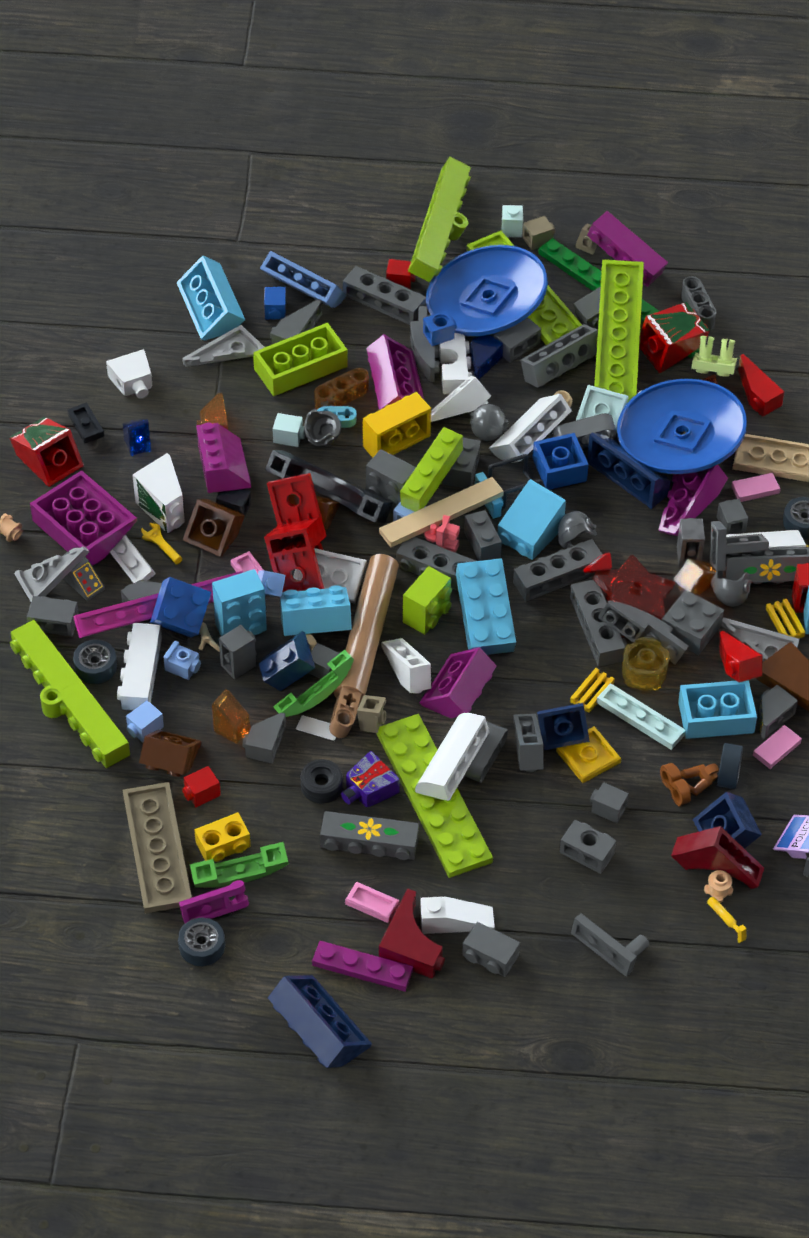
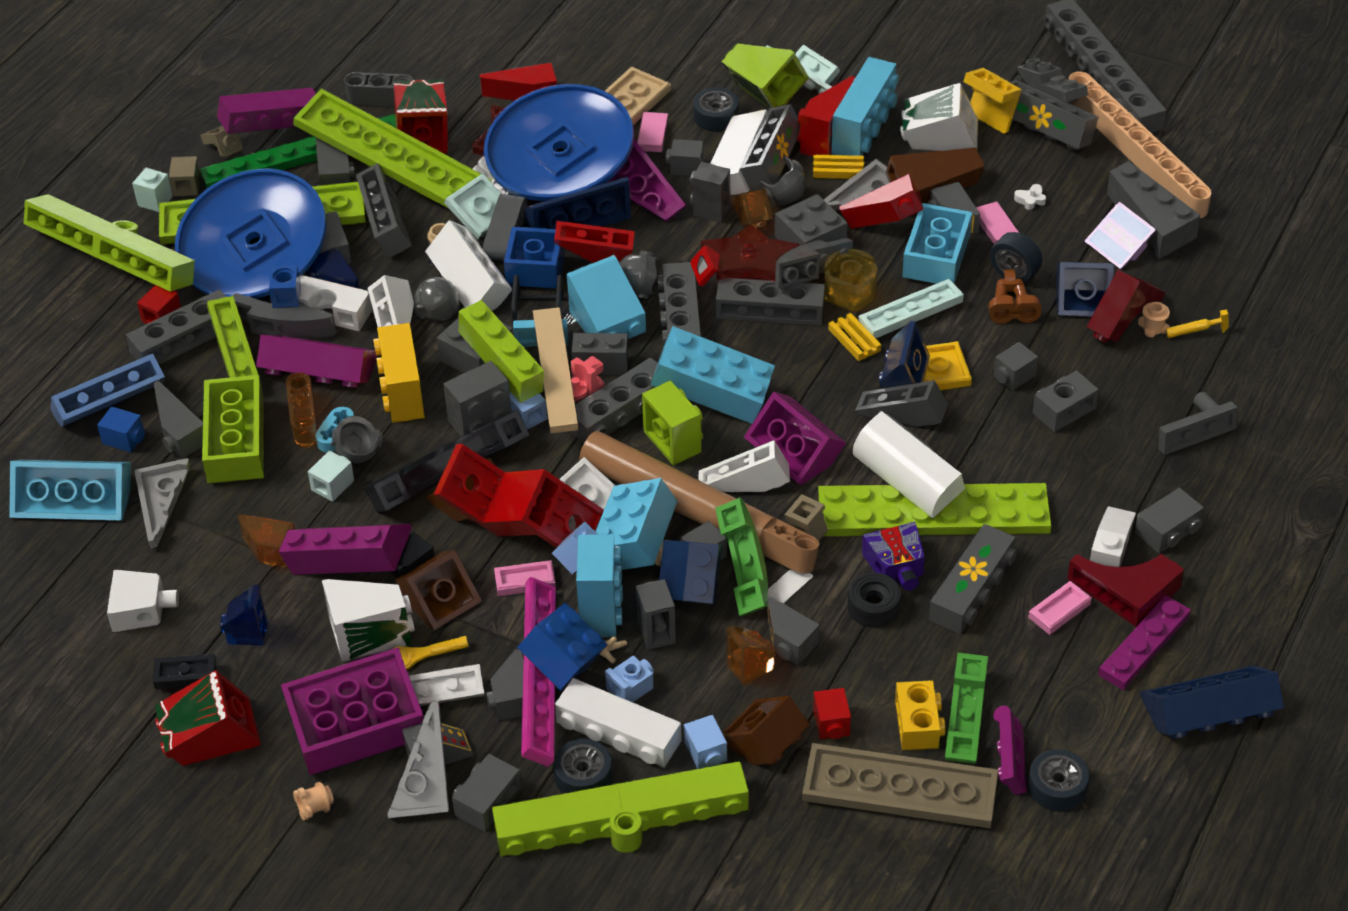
camera: 65 degrees left, 5 degrees down
yellowish green plate [692,336,737,377] -> none
dark grey bracket [710,521,769,571] -> none
none -> lime plate [207,296,262,386]
none -> red slope [554,221,635,263]

